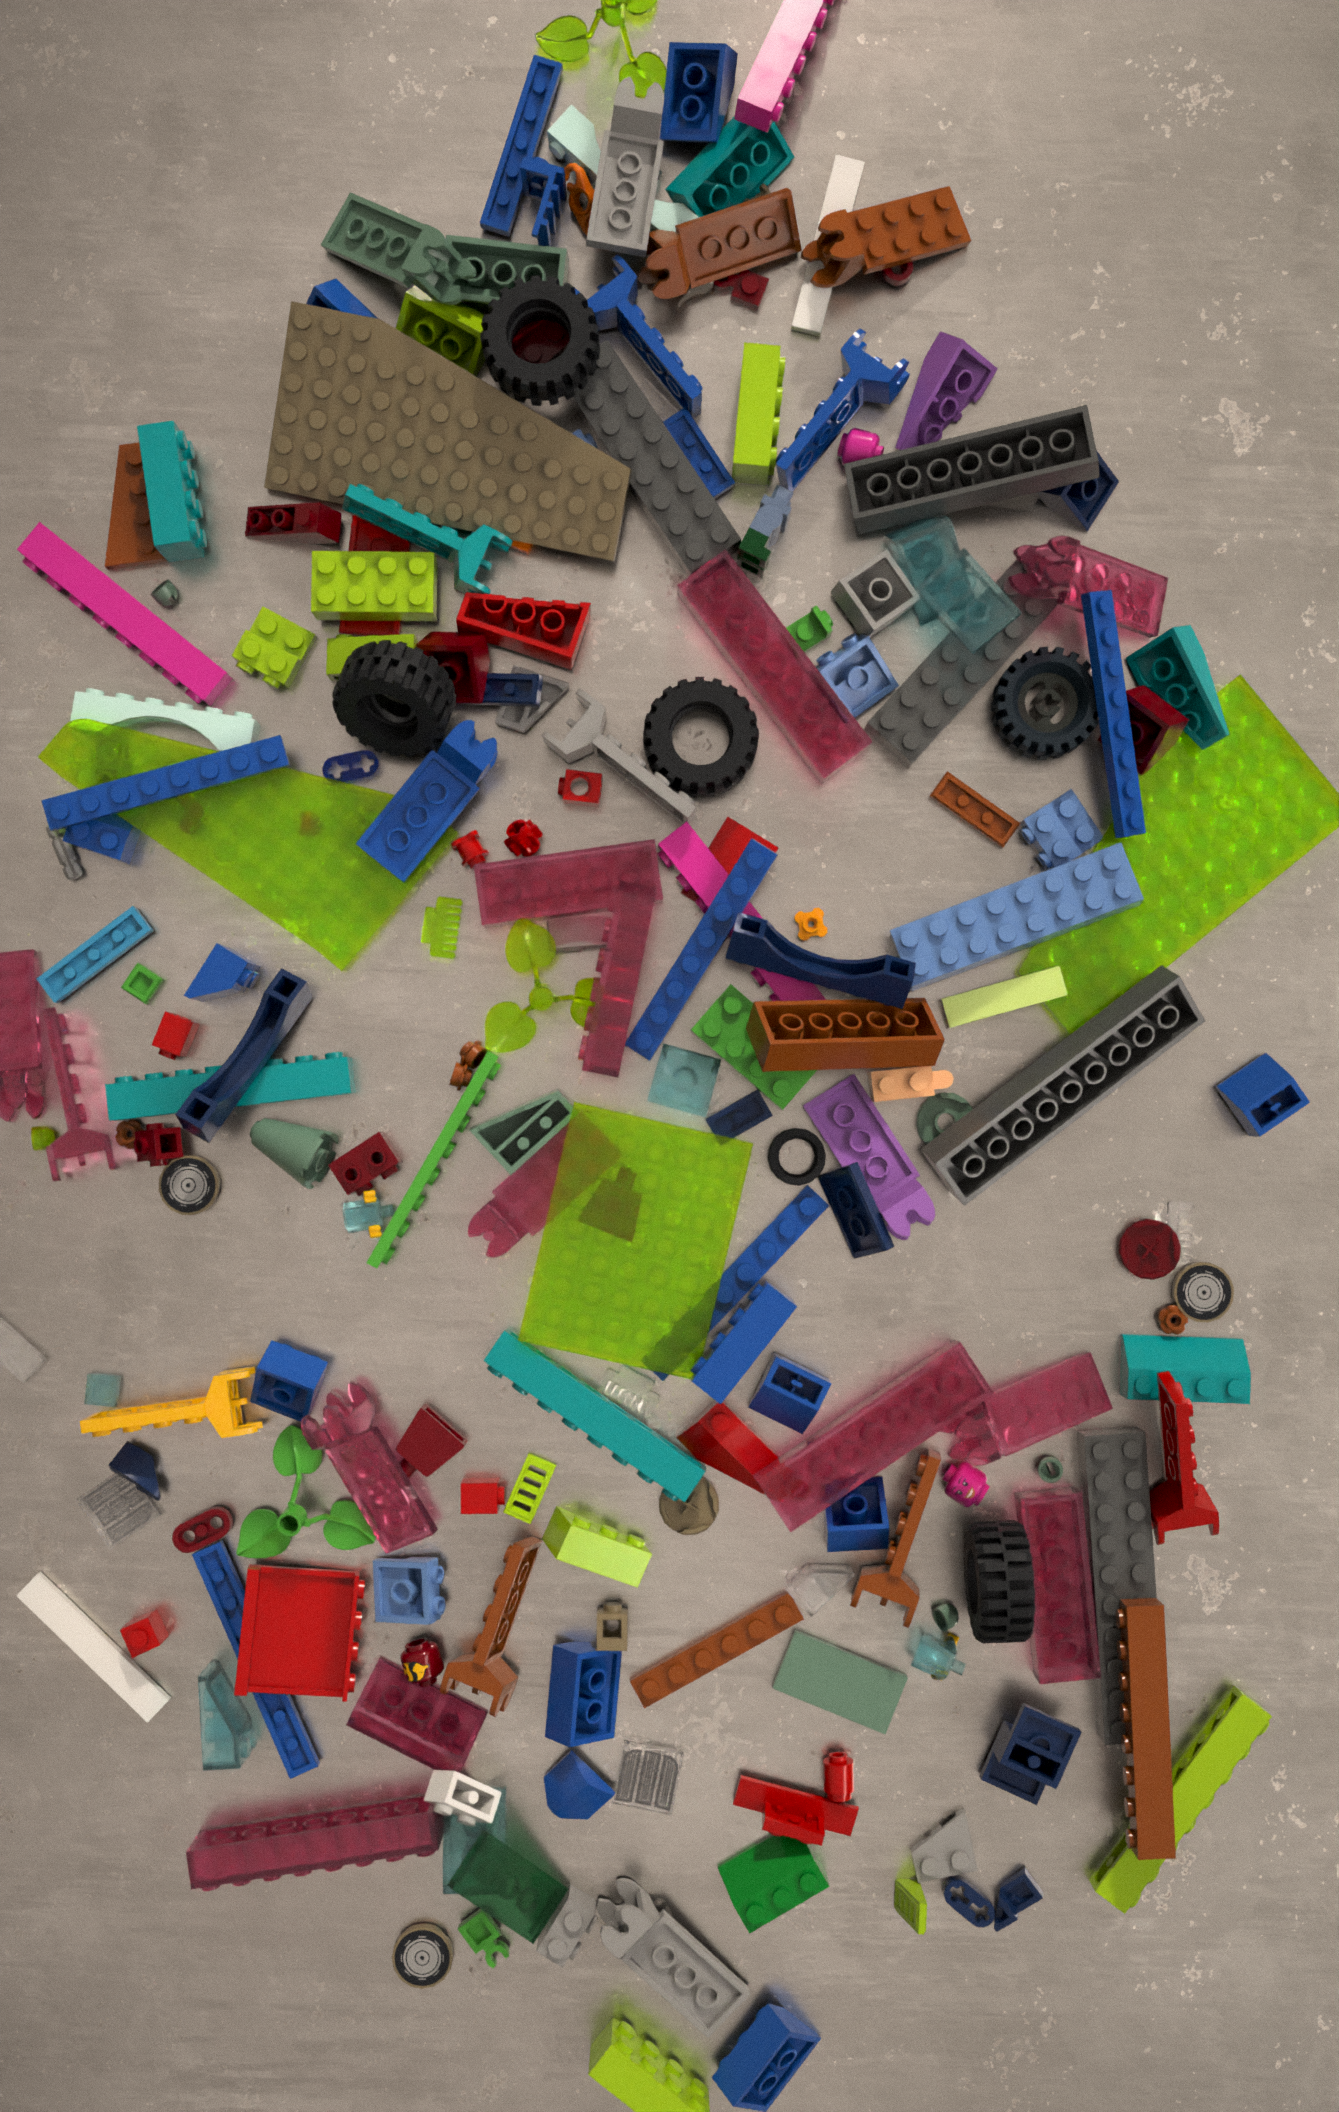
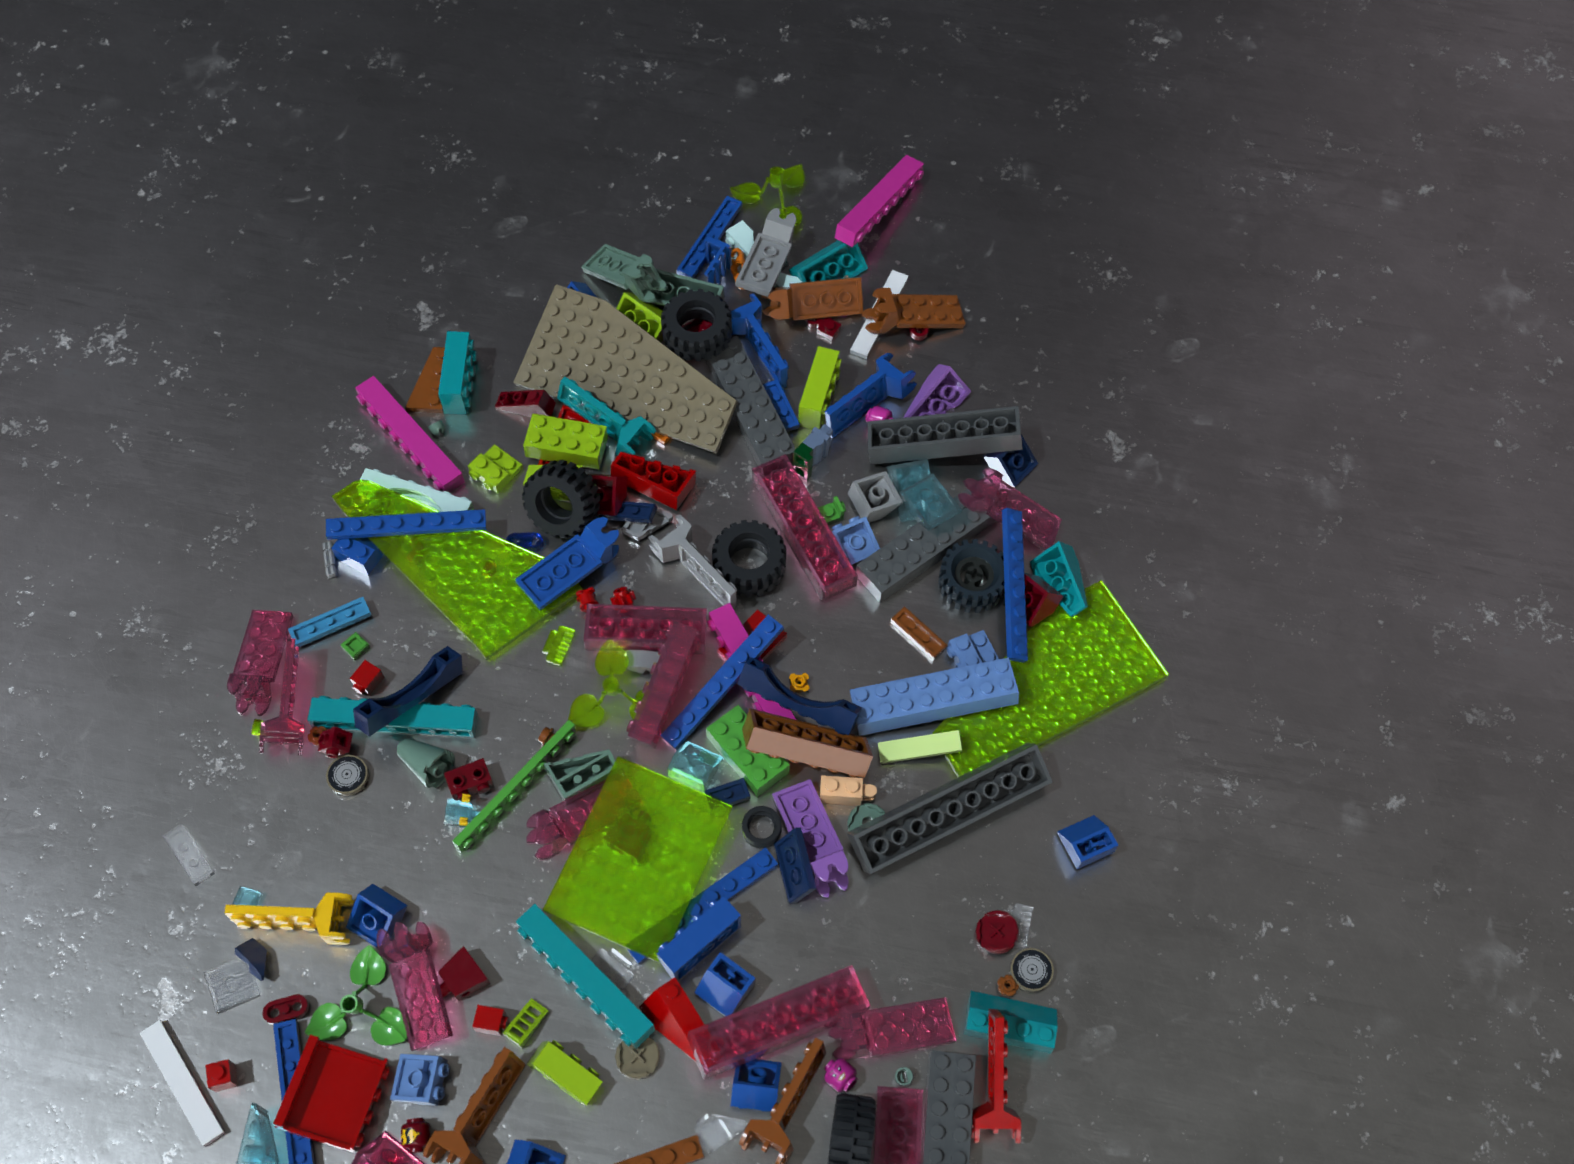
camera: 10 degrees right, 25 degrees down
blue slope [184,943,260,1002] -> none
dark orange plate [459,1040,487,1069] -> none
red brick [558,769,603,808] -> none
dark tan brick [597,1602,628,1651] -> none
blue slope [660,42,738,143] -> none

